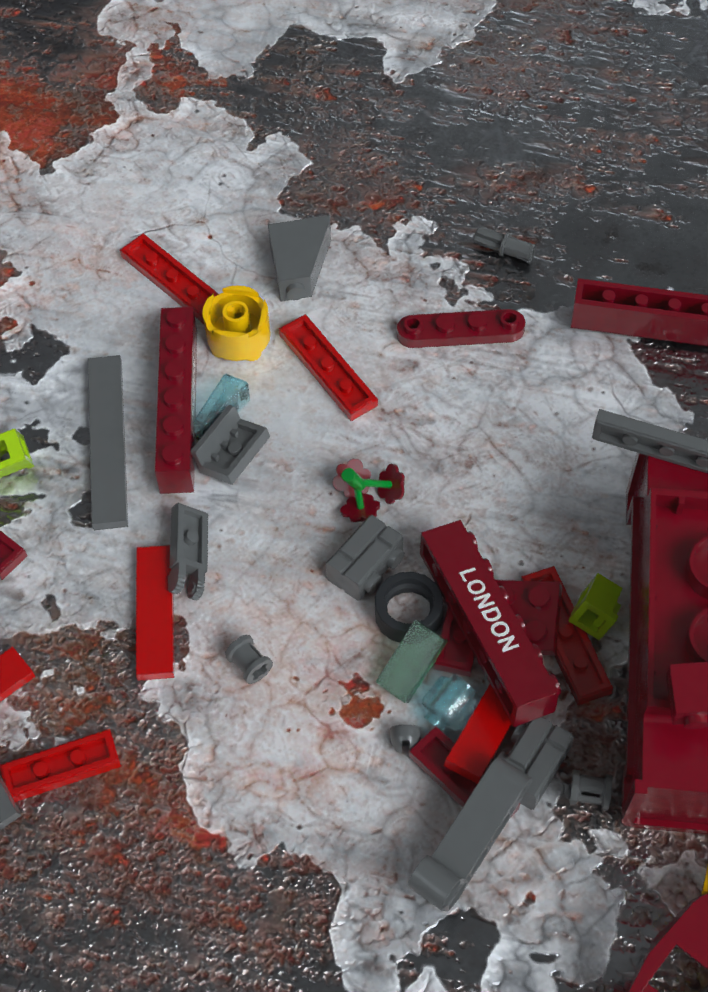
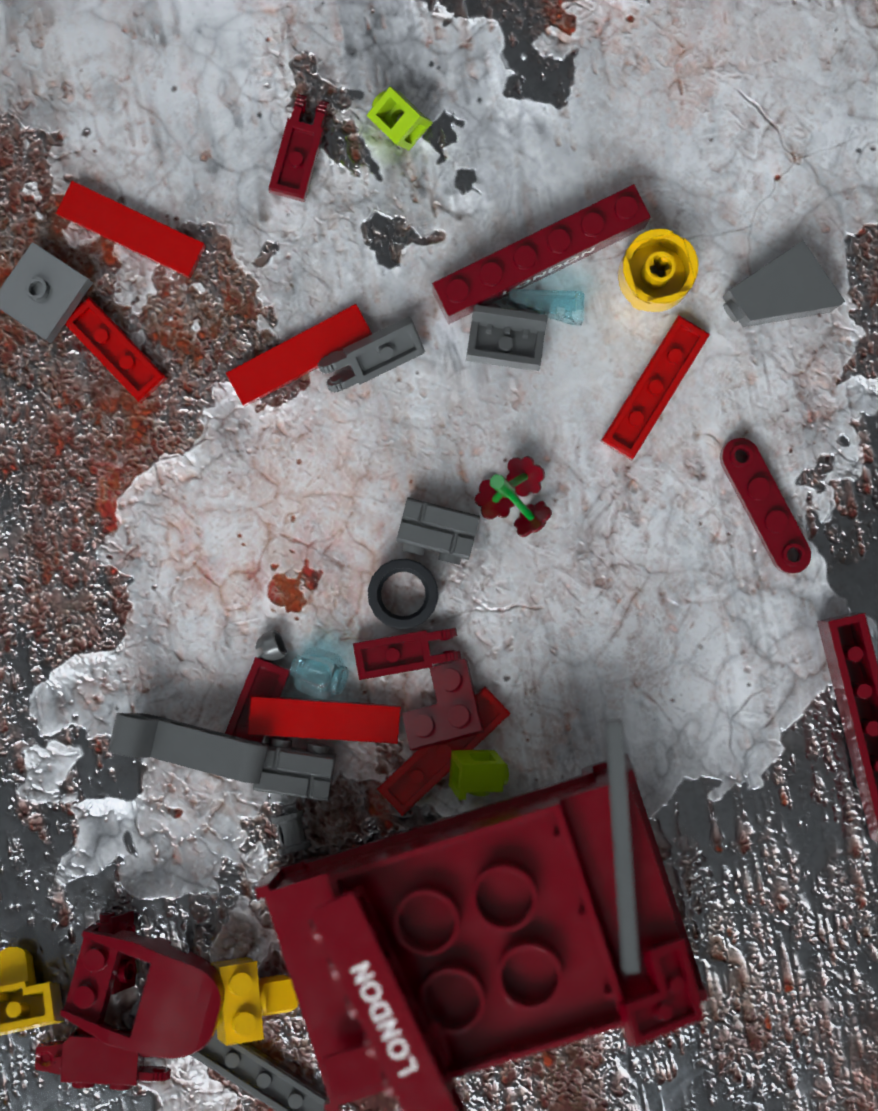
camera: 65 degrees right, 30 degrees up
dark grey tile [88,355,128,531] -> none
red tile [120,233,218,324] -> none
dark grey bush [225,635,273,684] -> none
clear green tile [376,620,448,703] -> none
dark red brick [420,520,561,727] -> none

